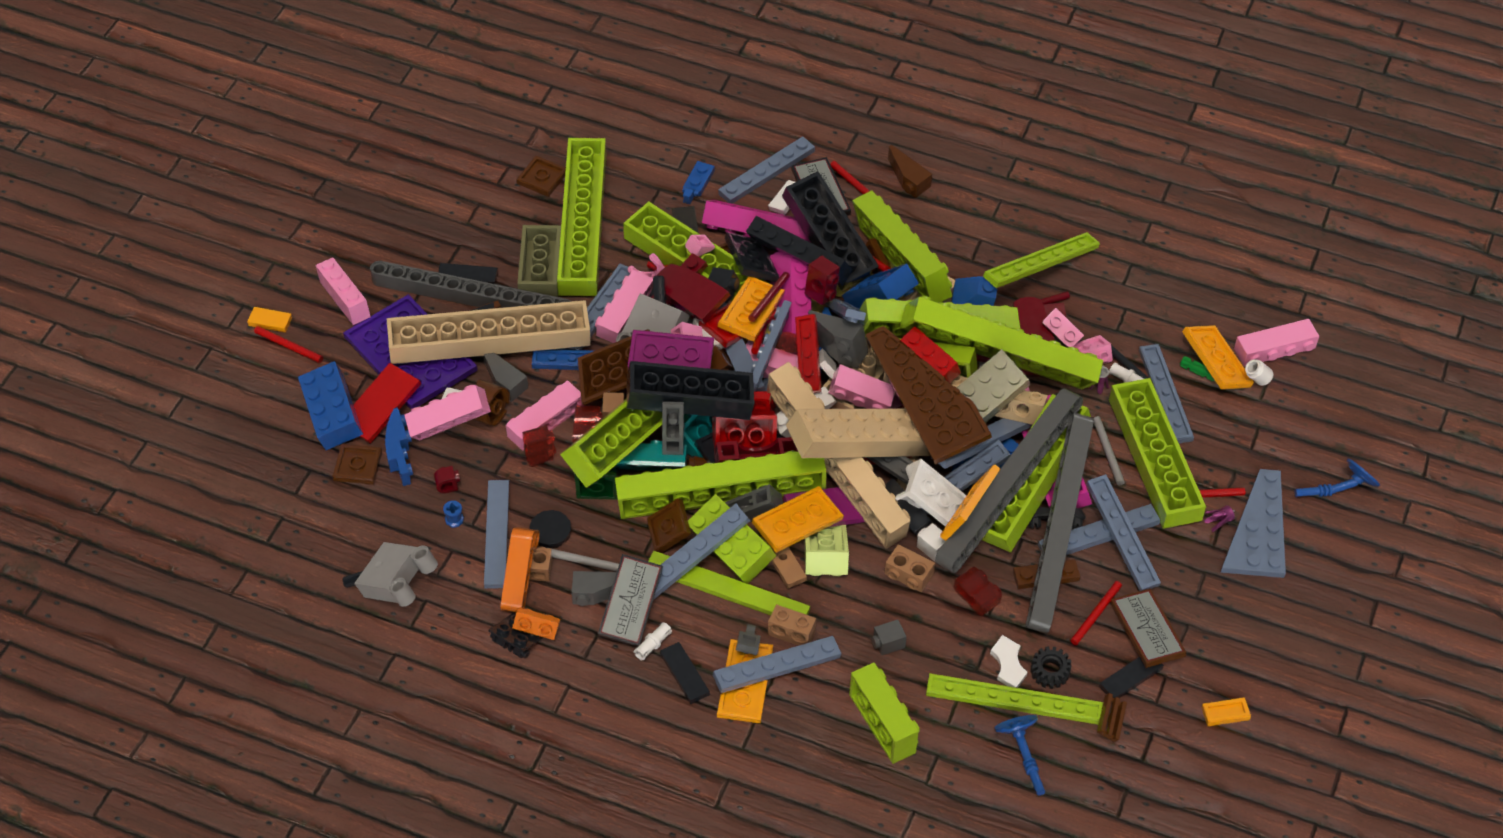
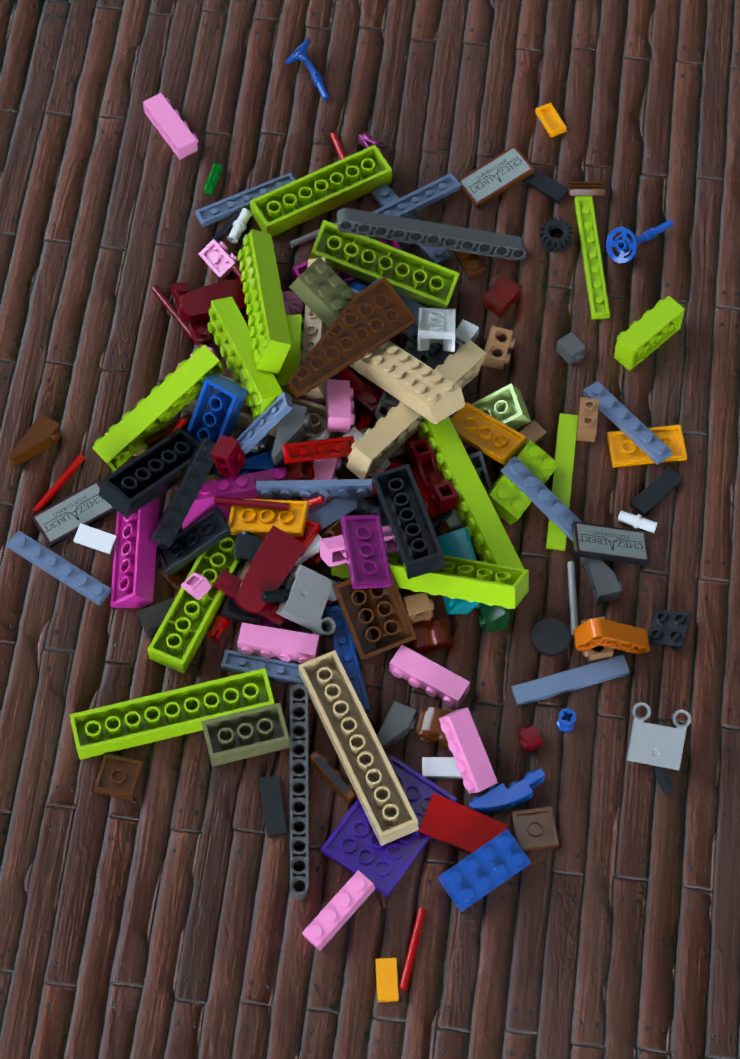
camera: 105 degrees left, 10 degrees up
orange bracket [512,607,560,640] -> none
clear red brick [522,425,556,467] -> none
bright pink cap [628,253,665,278] -> none
reddish brown tile [647,498,691,553] -> none
dark grey slope [662,402,684,455] -> none
blue hinge [682,161,715,204] -> none
dark grey plate [736,624,761,655] -> none
red brick [900,326,961,383] -> none
dark grey beam [935,388,1083,573] -> none
light orange tile [940,465,1000,541] -> none
blue slope [951,276,997,306] -> none
lime tile [983,232,1100,288] -> none
white tile [990,635,1028,688] -> none
bright pink bracket [1042,308,1084,347] -> none
red bar [1070,581,1122,645] -> none
light orange tile [1182,325,1254,389] -> none
sand blue wing [1221,469,1286,578] -> none
white brick [1245,360,1273,386] -> none

